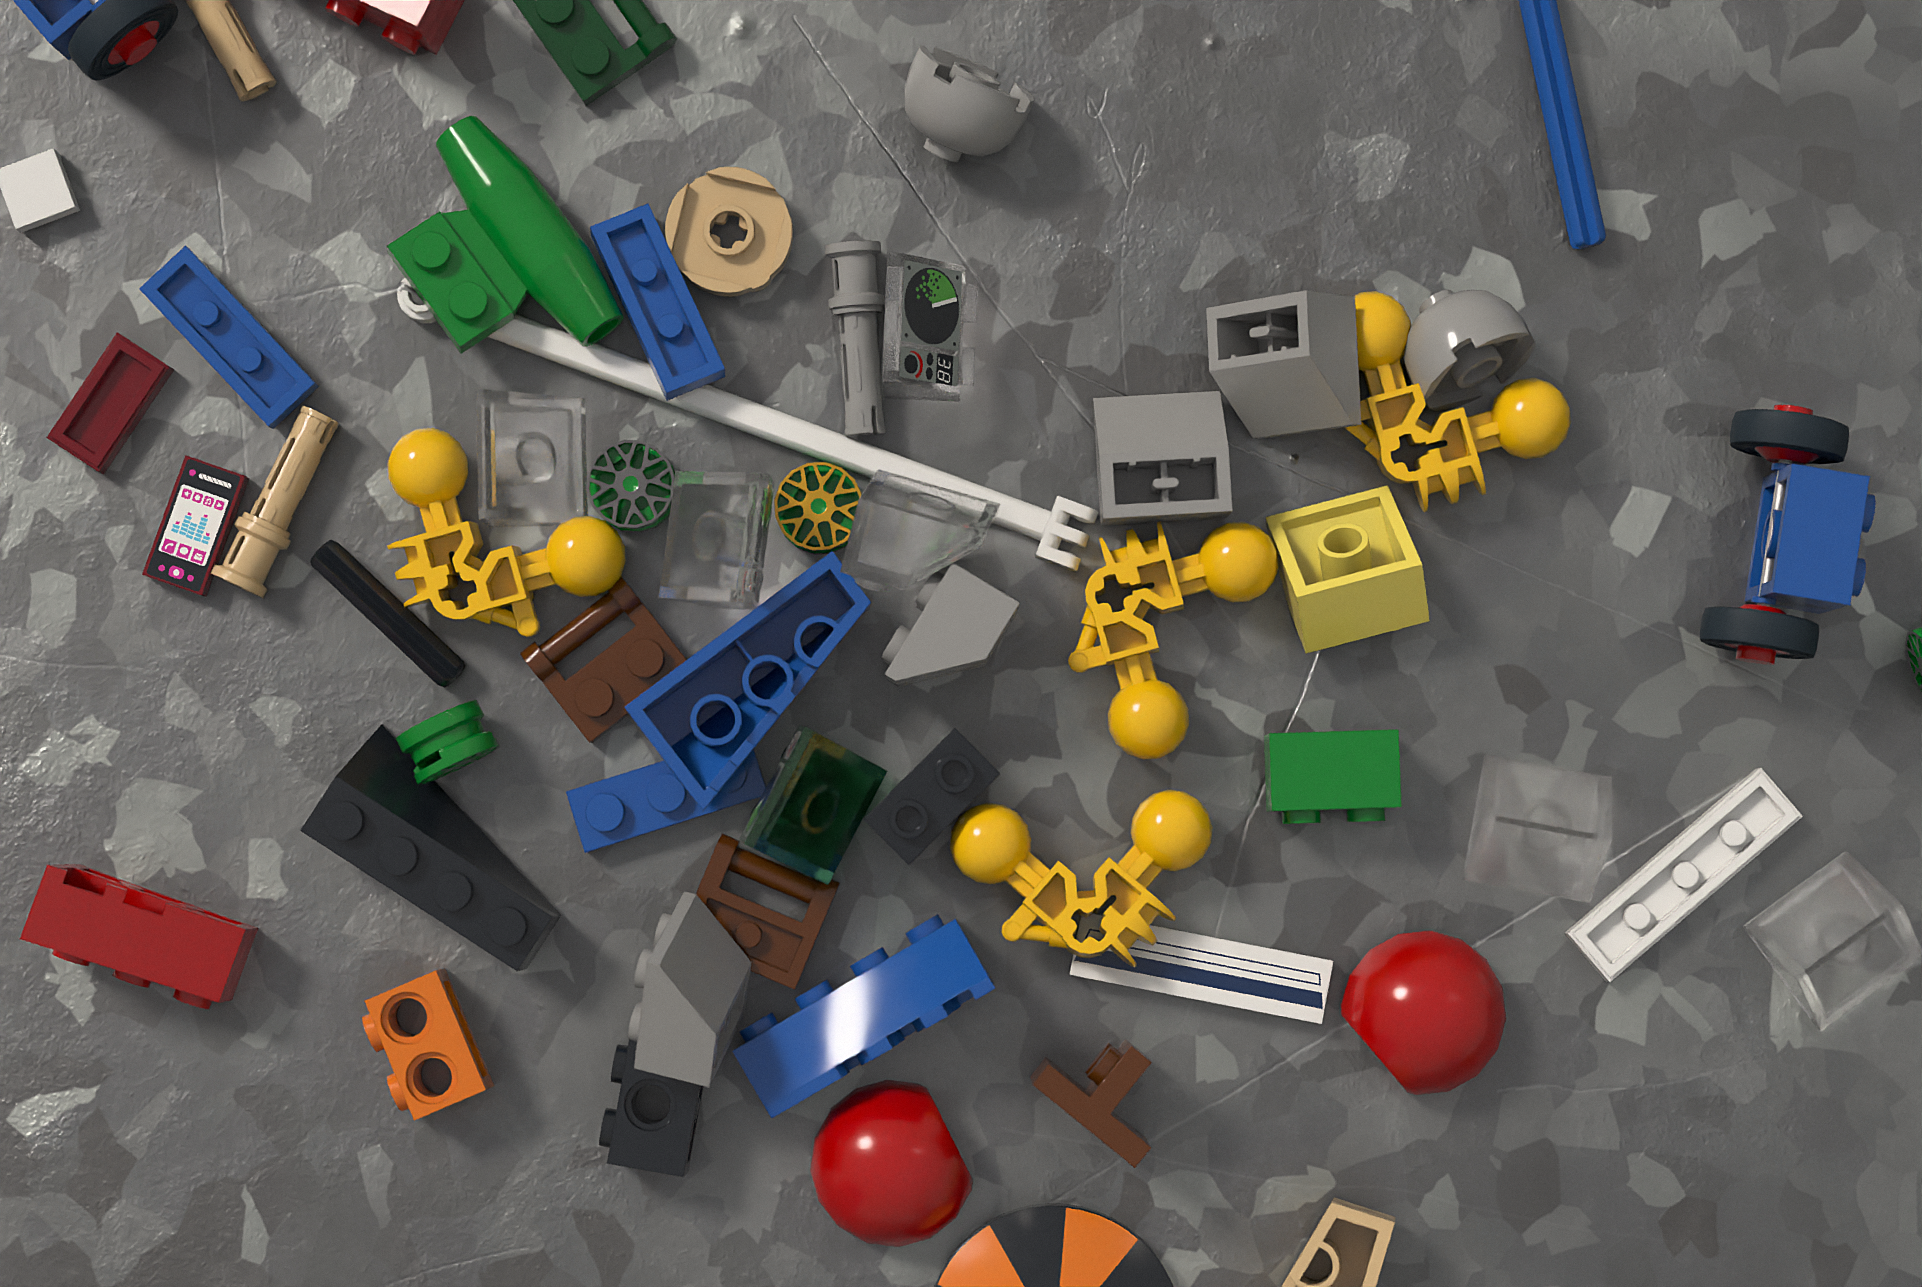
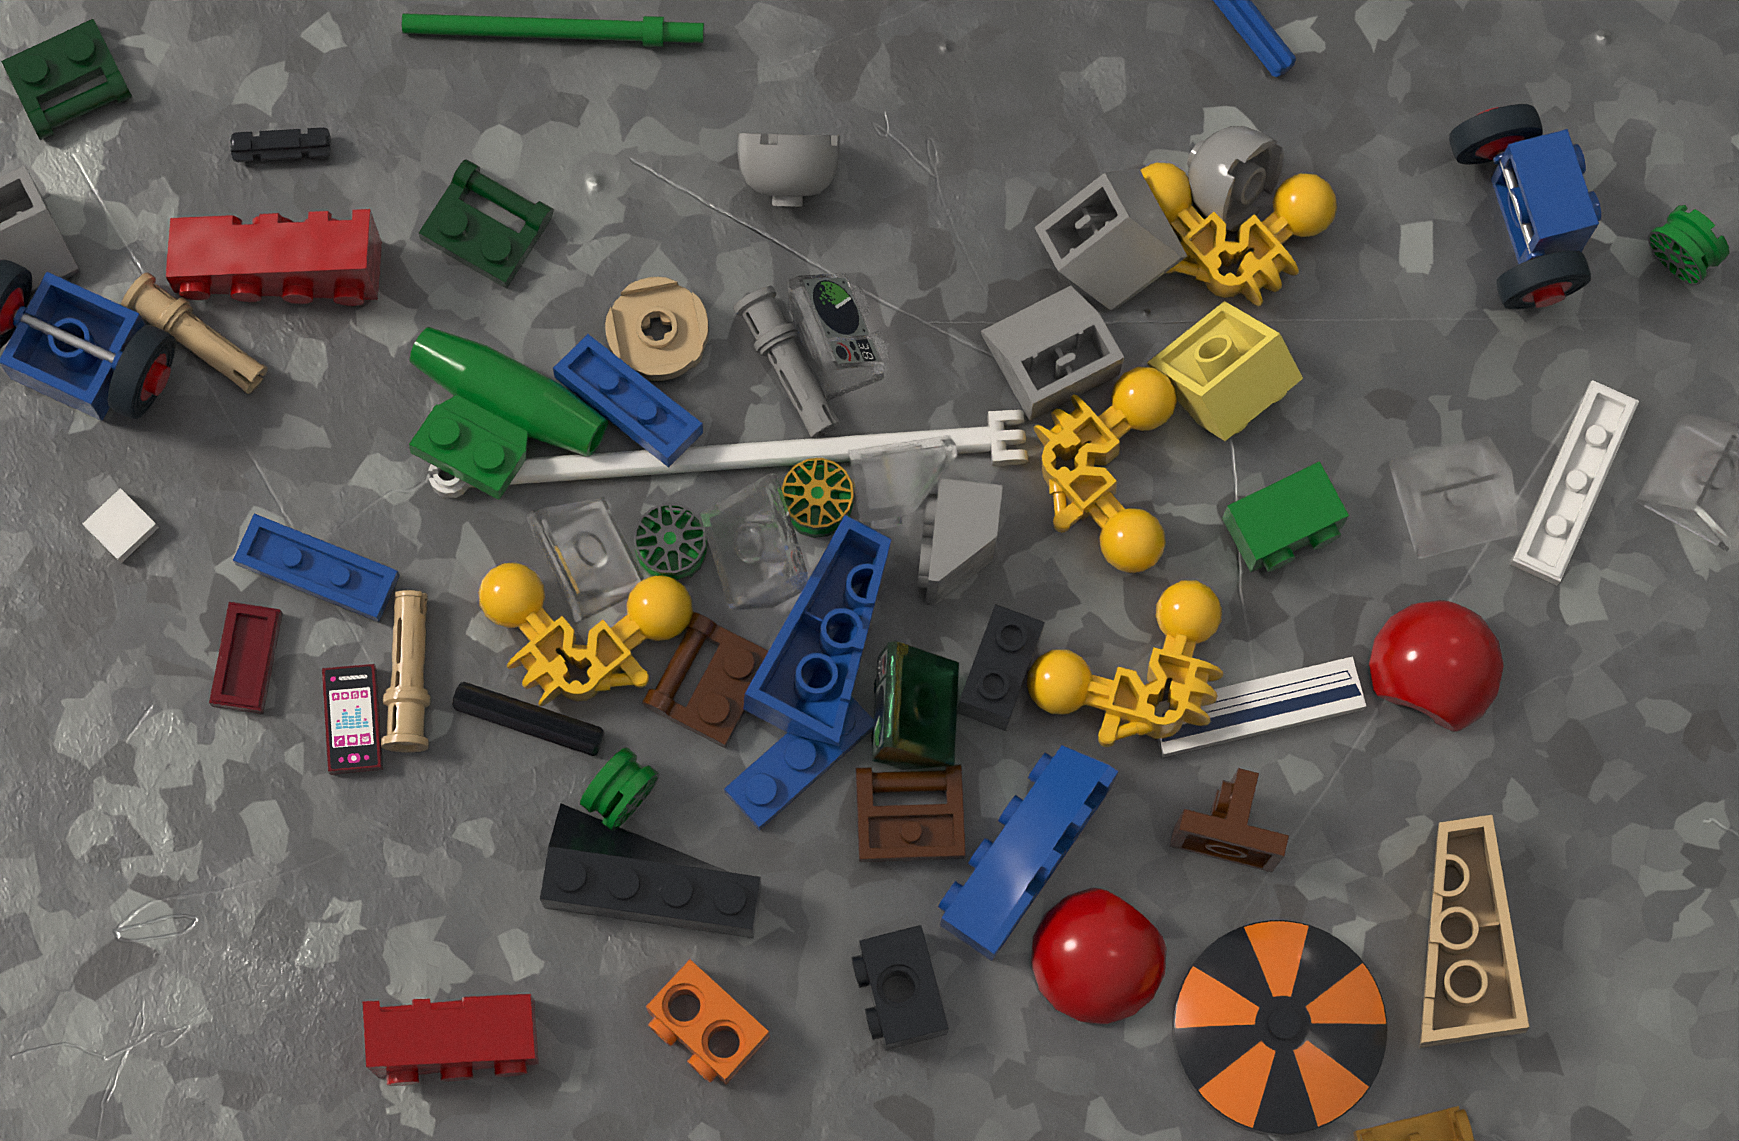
camera: 30 degrees left, 10 degrees down
light grey slope [628,891,752,1087] -> none

